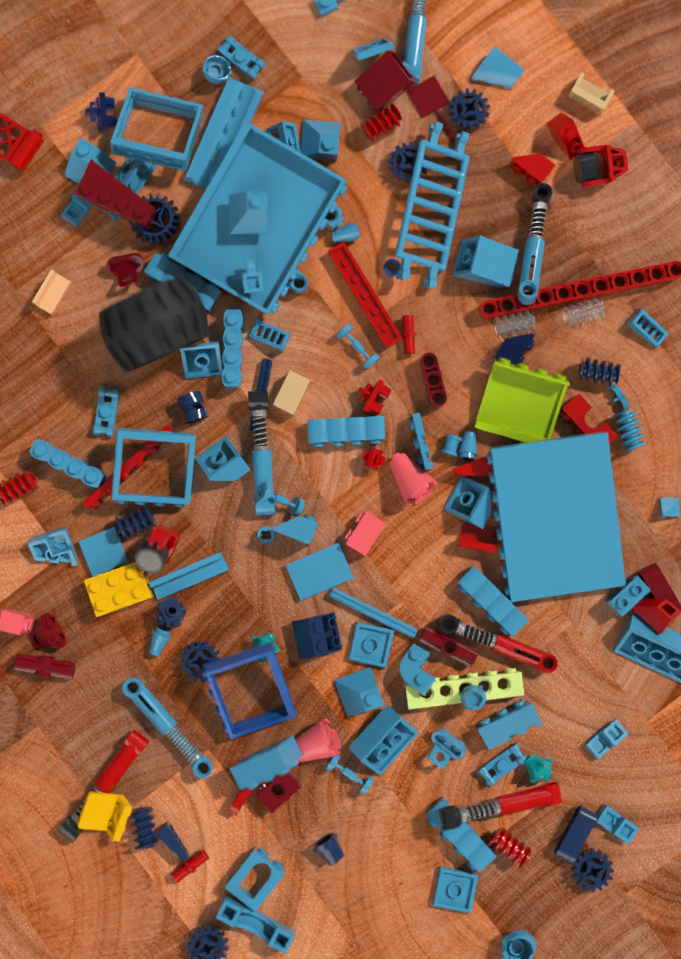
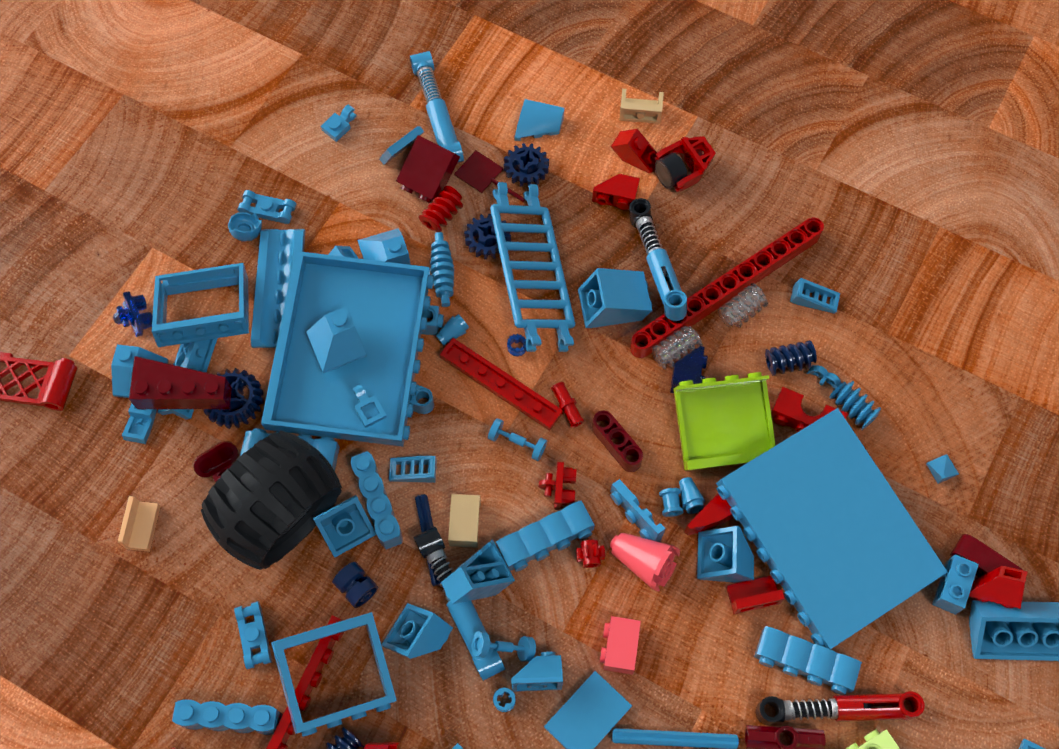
camera: 20 degrees left, 20 degrees down
none -> dark azure piece [430,232,454,307]
none -> dark azure wedge [441,539,515,604]

